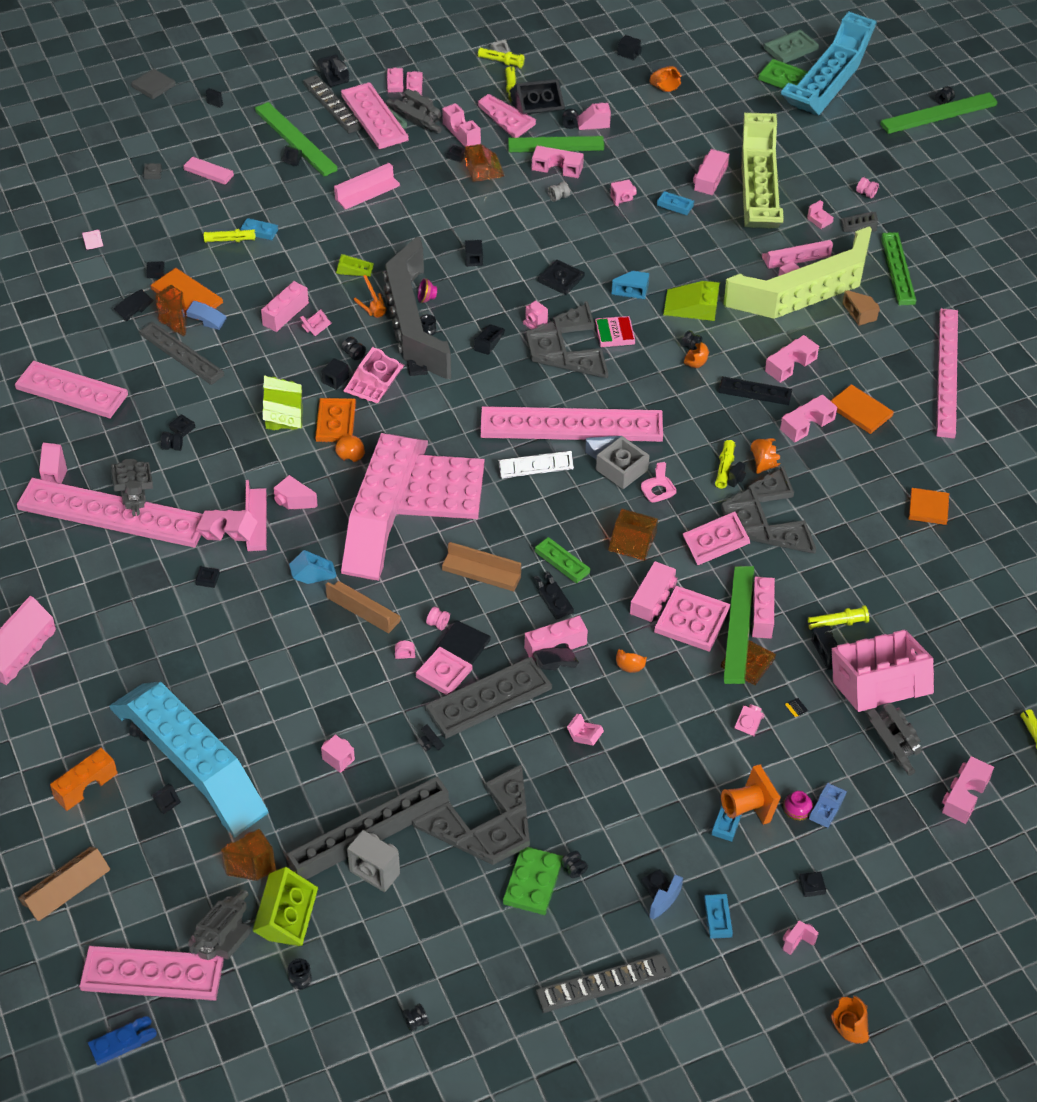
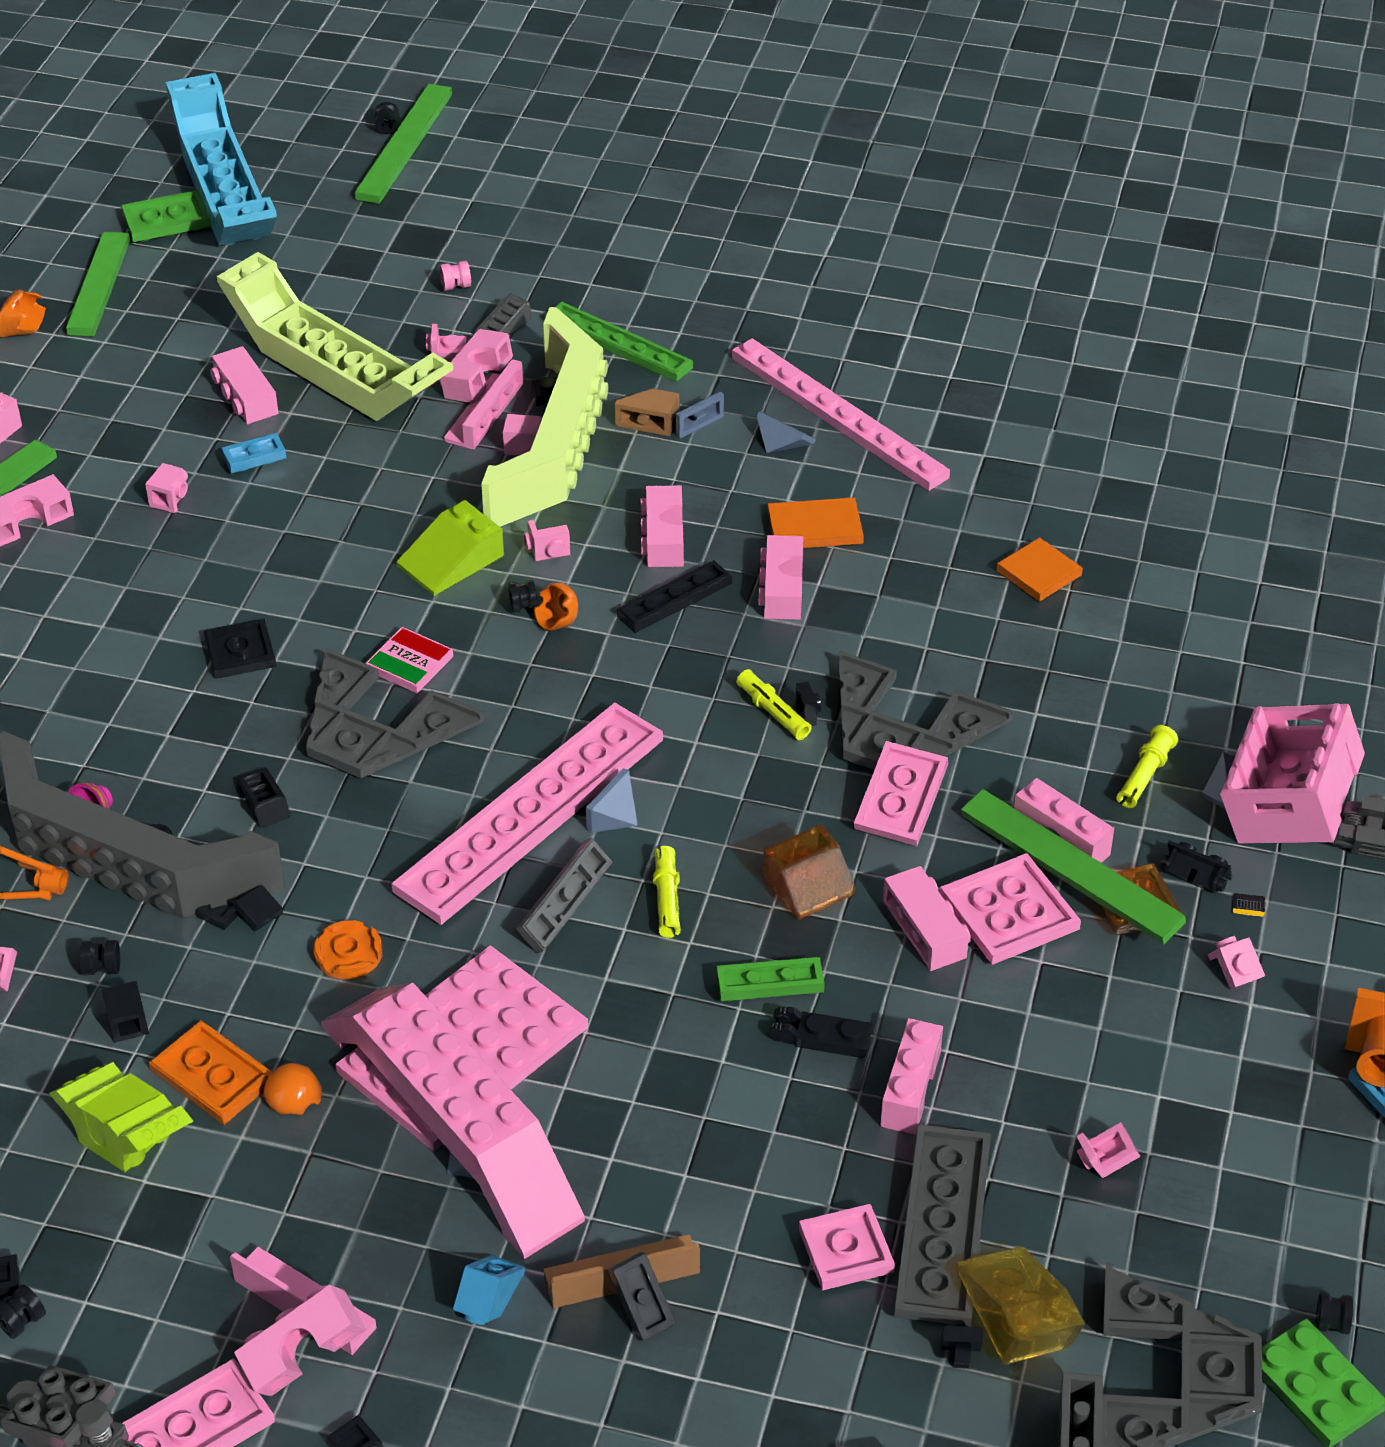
camera: 50 degrees left, 5 degrees down
bright pink slope [274,475,318,509] -> none
bright pink slope [344,347,405,403] -> none
bright pink tile [395,641,415,659] -> none
bright pink wheel [426,607,450,631] -> none
black tile [436,620,491,665] -> none
medium nougat panel [442,542,521,591] -> none
black brick [465,240,483,267] -> none
bright pink brick [523,301,548,329] -> none
black slope [533,648,579,671] -> none
light grey wheel [548,181,570,202] -> none
light grey brick [596,436,649,489] -> none
dark azure slope [612,271,650,299] -> none
orange hair [616,649,647,673] -> none
bright pink piece [641,462,676,503] -> none
orange hair [751,438,780,474] -> none
sand green plate [764,29,819,63] -> none
black hinge [811,625,838,670] -> none
none -> bright green tile [66,232,131,337]
none -> black tile [234,885,283,931]
none -> orange tile [314,920,382,980]
none -> bright pink arch [439,329,513,403]
none -> bright pink bracket [524,520,570,561]
none -> black plate [608,1252,676,1341]
none -> neon yellow pin [653,846,681,938]
none -> sand blue slope [676,391,724,439]
none -> sand blue slope [757,411,816,453]
none -> clear yellow slope [955,1246,1085,1365]
none -> black hinge [1160,840,1232,893]

